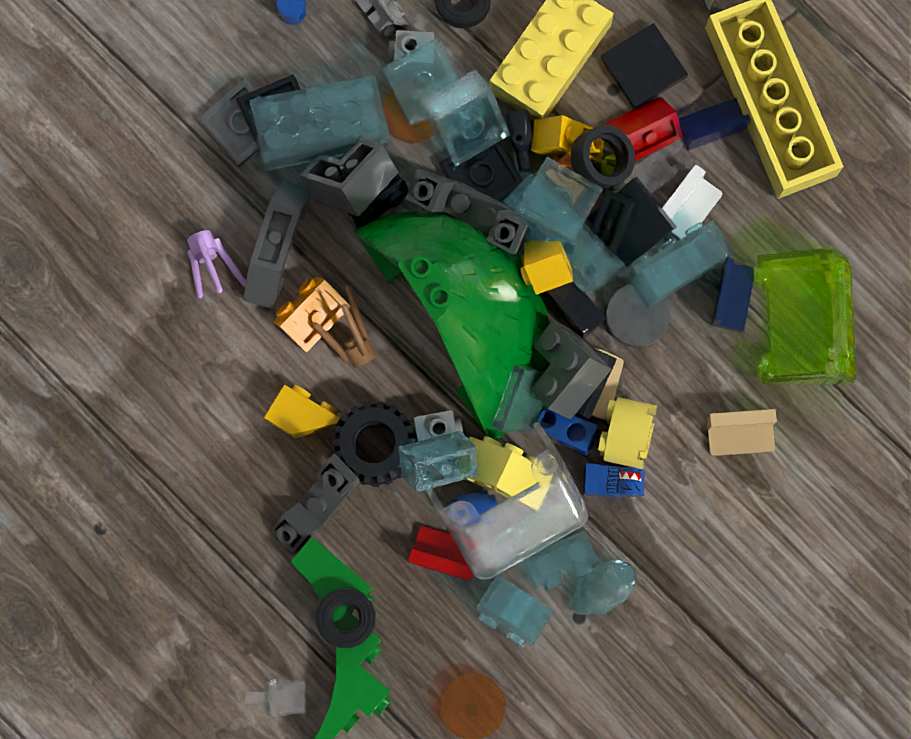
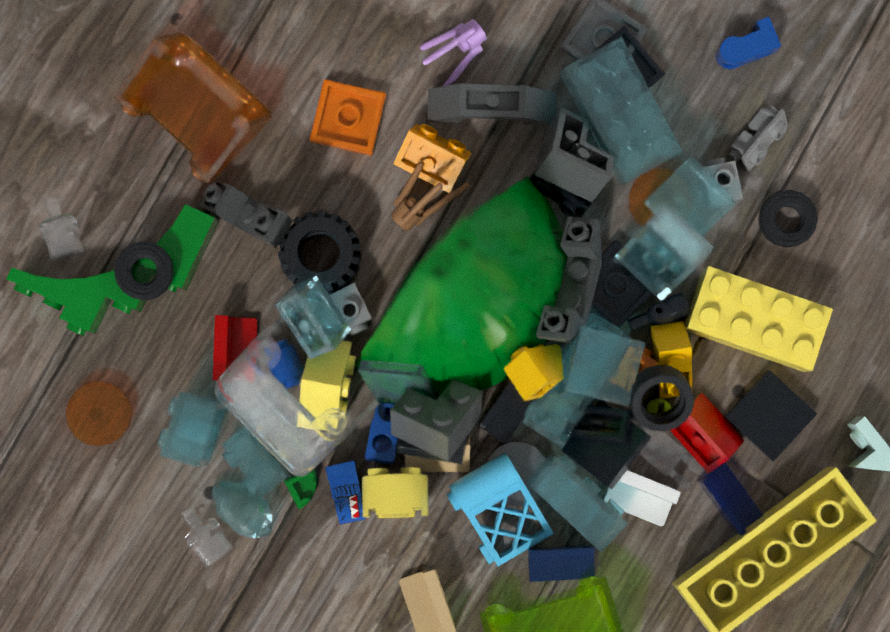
camera: 75 degrees right, 5 degrees up
yellow slope [264,384,341,438] -> none
none -> clear orange windscreen [113,33,272,183]
none -> clear piece [181,507,234,568]
none -> green tile [284,466,317,510]
none -> orange tile [309,79,386,156]
none -> medium azure piece [447,452,554,566]

